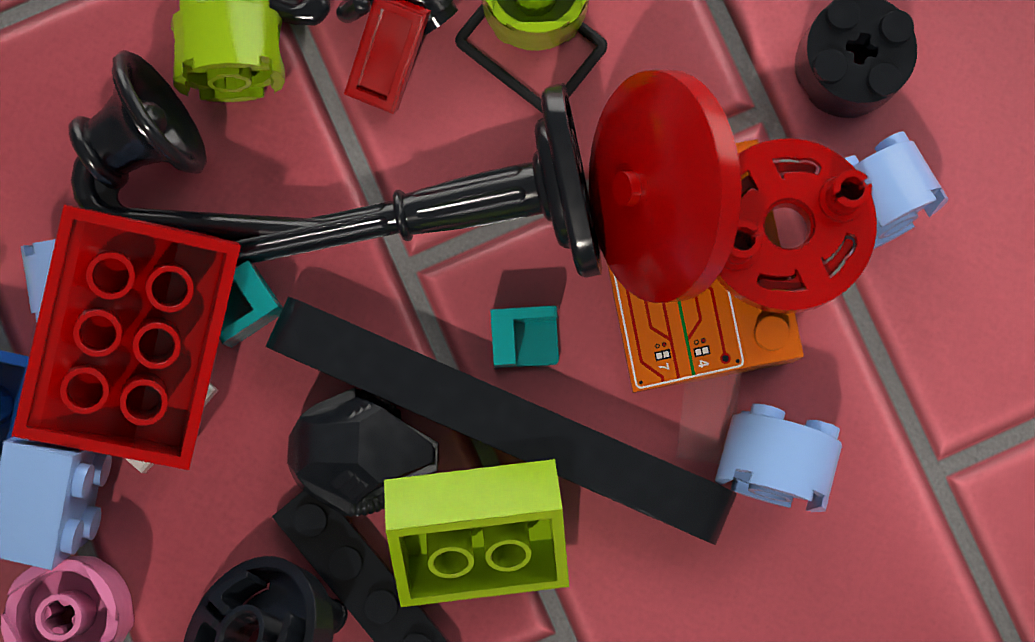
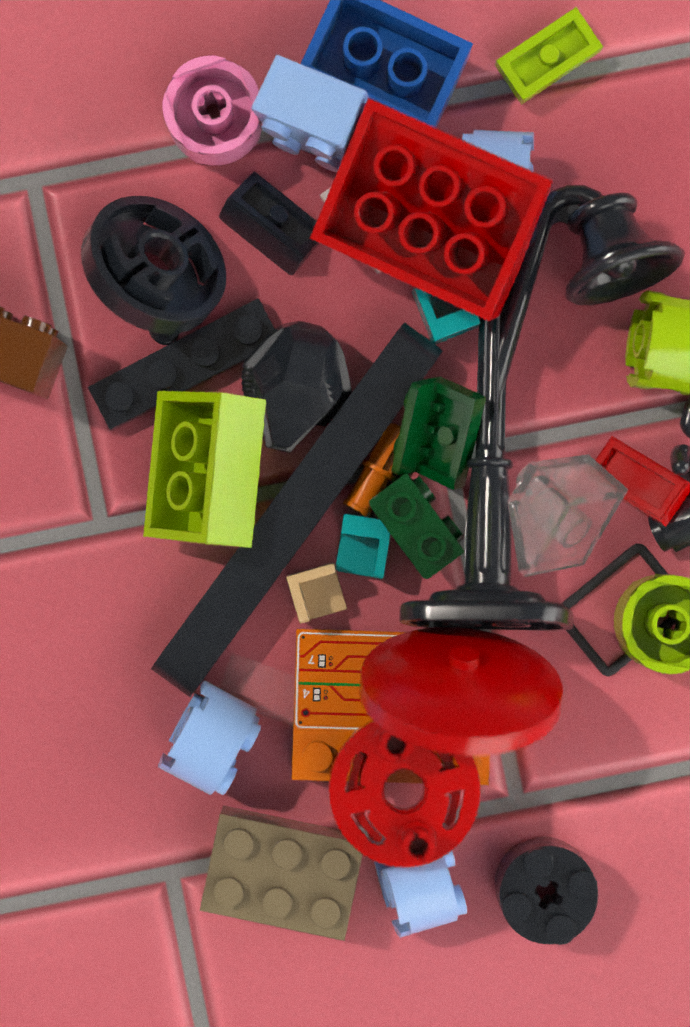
camera: 110 degrees right, 5 degrees up
none -> dark tan brick [200,805,363,941]
none -> black slope [219,171,319,276]
none -> tan panel [287,563,347,624]
none -> orange axle [343,423,401,518]
none -> dark green bracket [369,473,465,579]
none -> dark green bracket [391,376,486,490]
none -> clear slope [508,454,629,577]

